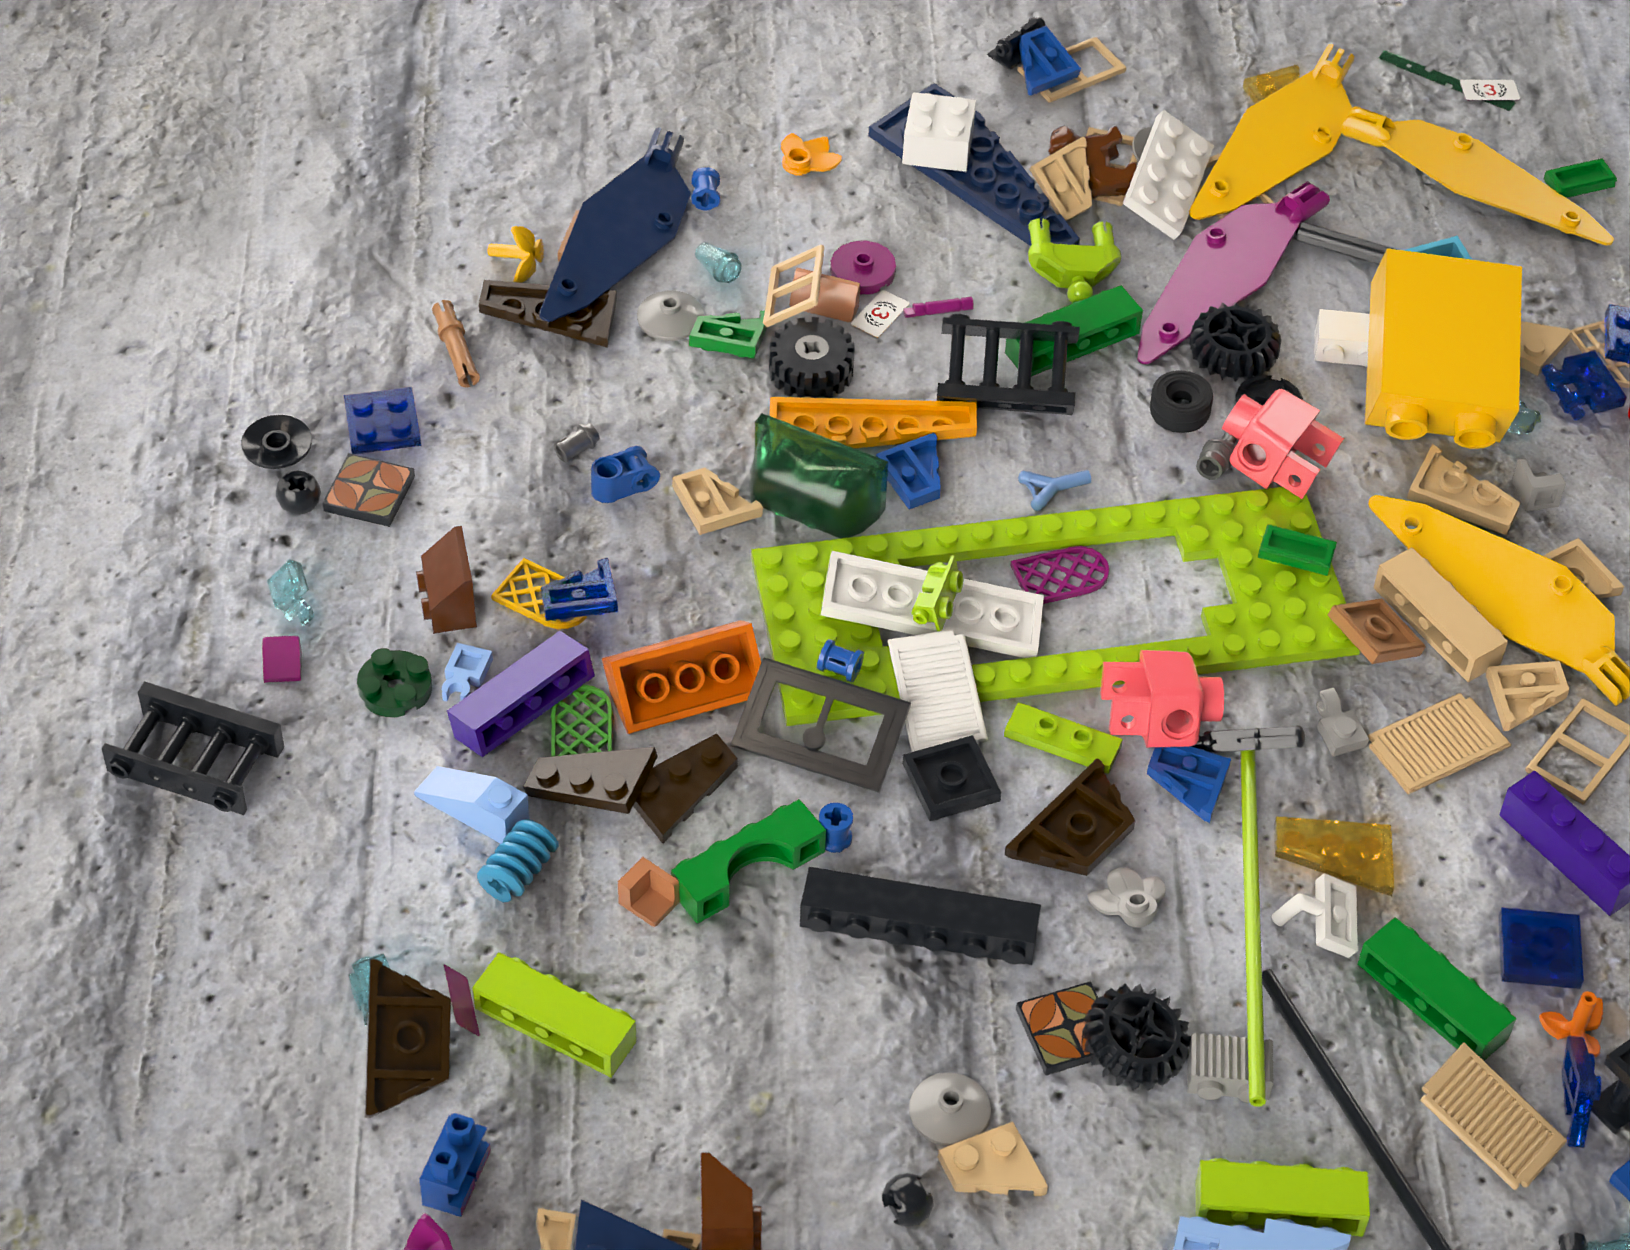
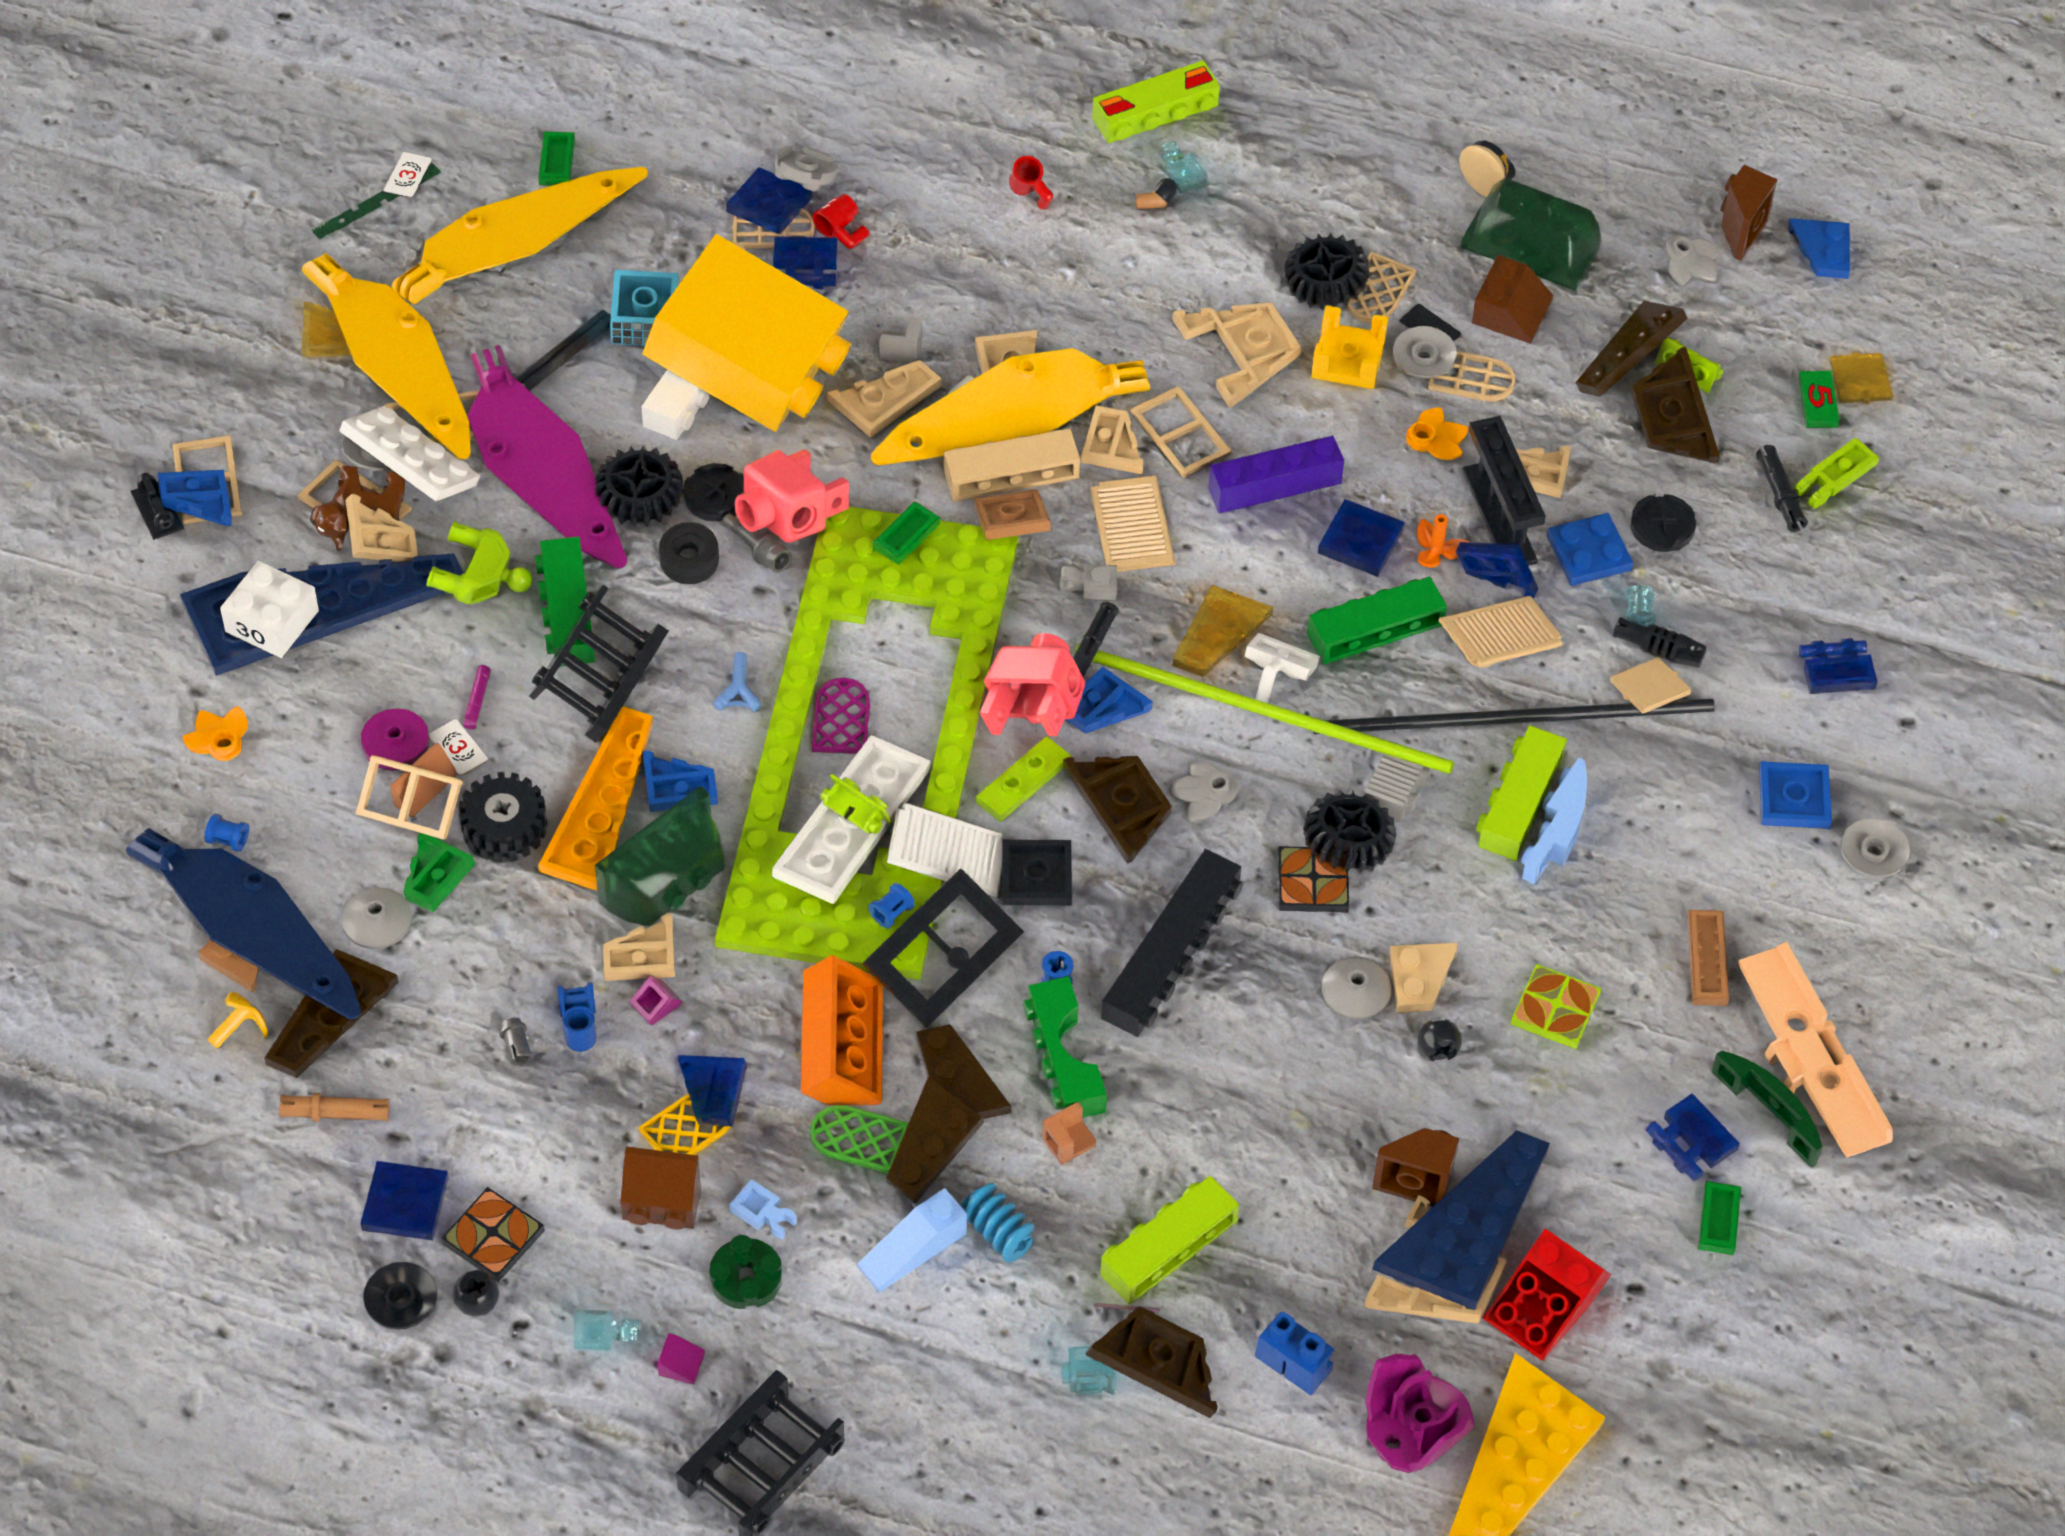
camera: 70 degrees left, 5 degrees up
brick [447,631,595,757] -> none
clear light blue cone [695,242,742,283] -> none
none -> magenta slope [628,975,683,1025]

